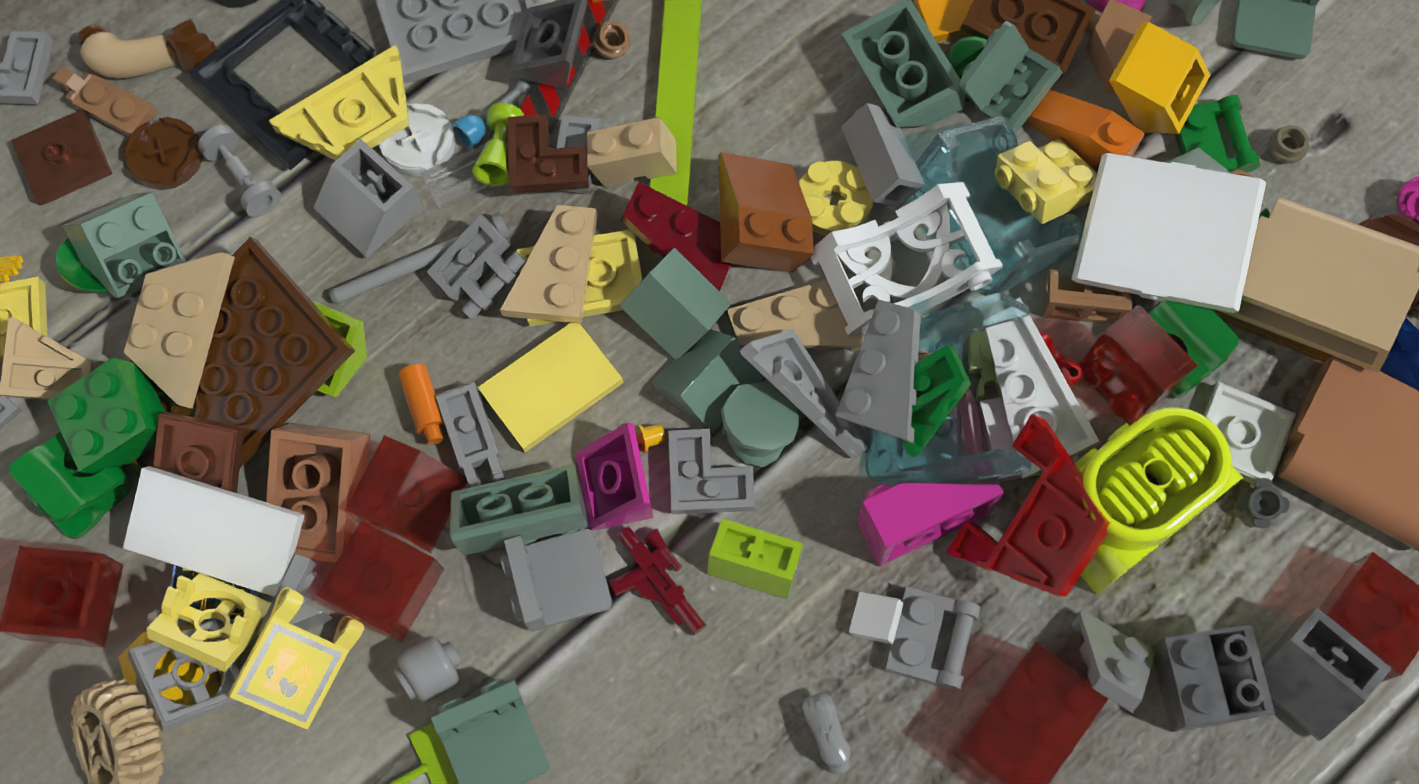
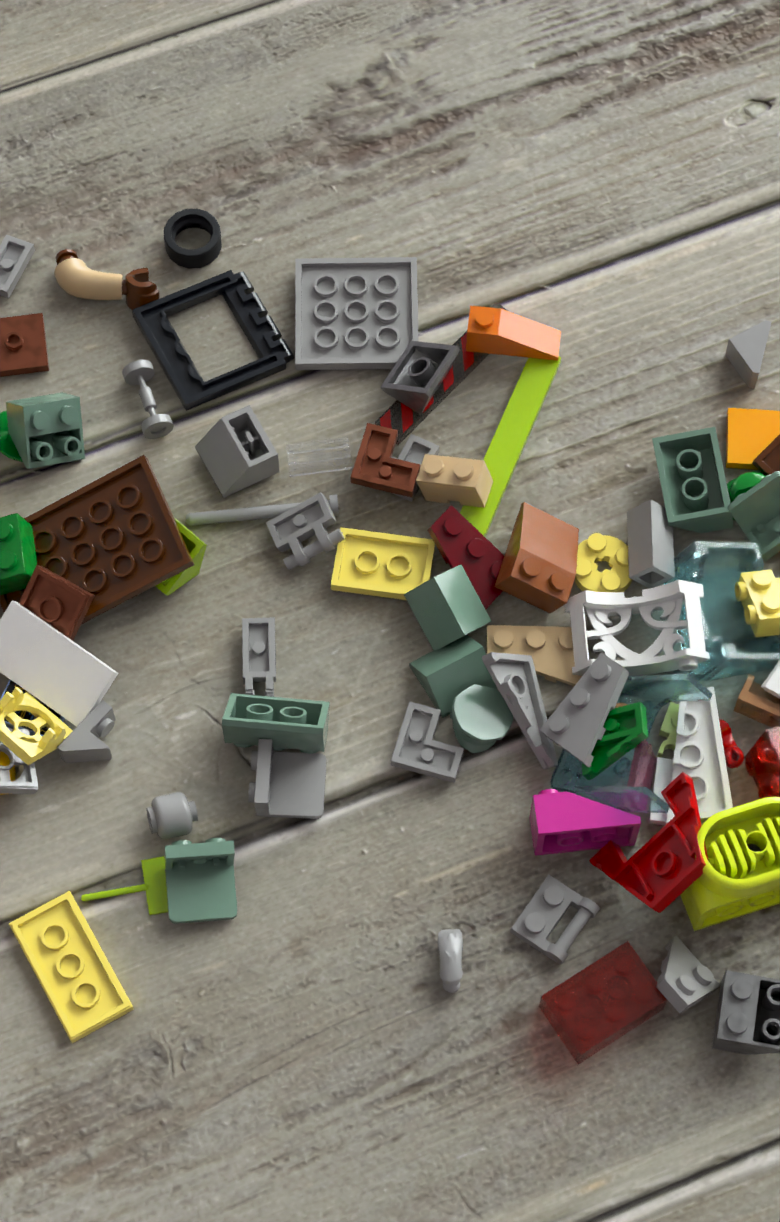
camera: 15 degrees right, 5 degrees down
medium nougat hinge [53,67,158,137] -> none
reddish brown tile [124,117,203,190] -> none
tan wing [124,252,235,409] -> none
light yellow flag [228,587,364,730] -> none
nougat slope [266,423,370,564] -> none
light yellow wing [269,45,410,160] -> none
clear red brick [316,520,444,643] -> none
clear red slope [345,435,467,554] -> none
white tile [379,103,456,176] -> none
orange cylinder [398,364,445,445] -> none
dark azure hinge [452,79,531,148] -> none
lime piece [472,103,525,187] -> none
light yellow tile [477,323,624,453] -> none
tan wing [500,205,597,324] -> none
dark pink slope [575,423,654,530] -> none
medium nougat plate [593,21,630,59] -> none
dark red piece [609,527,706,636] -> none
yellow piece [636,424,666,453] -> none
lime hinge [707,518,804,599] -> none
white tile [849,592,904,644] -> none

